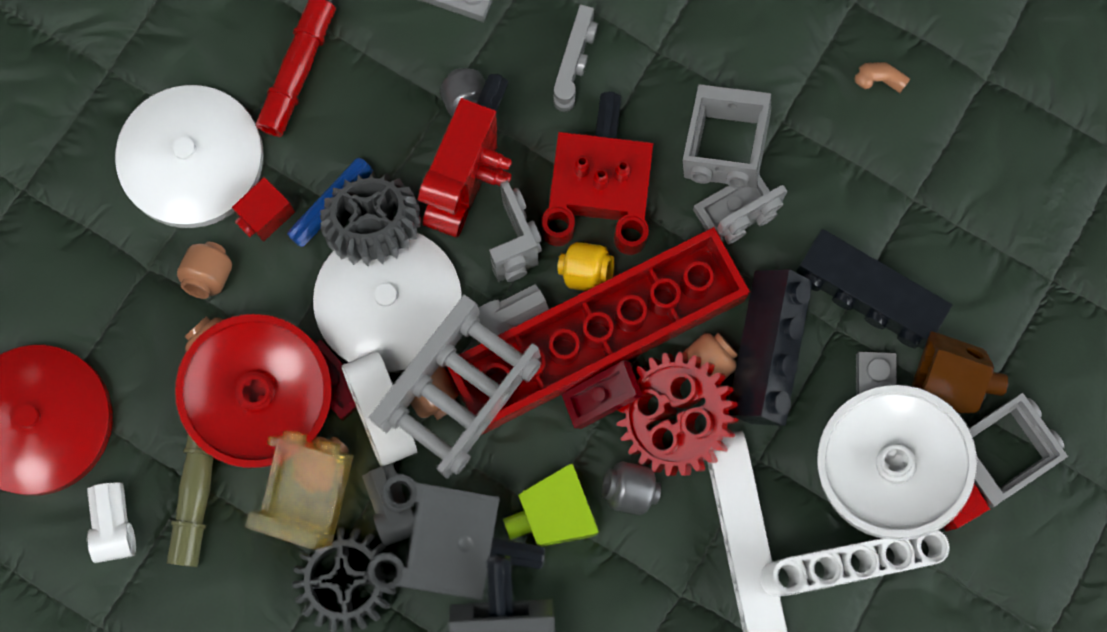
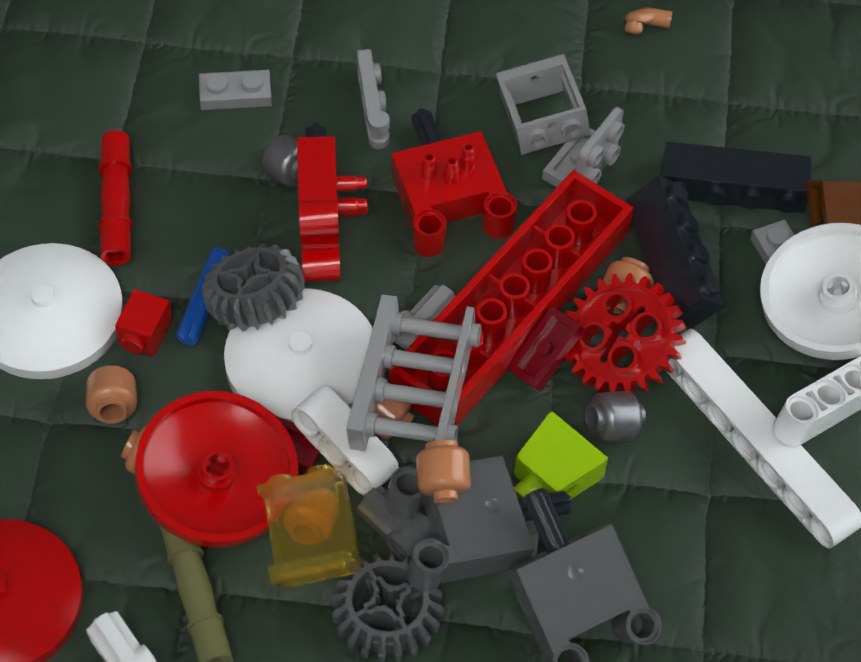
camera: 25 degrees left, 20 degrees down
light grey bracket [489,181,542,282] -> none
yellow head [558,242,615,291] -> none
none -> nougat head [416,440,471,504]

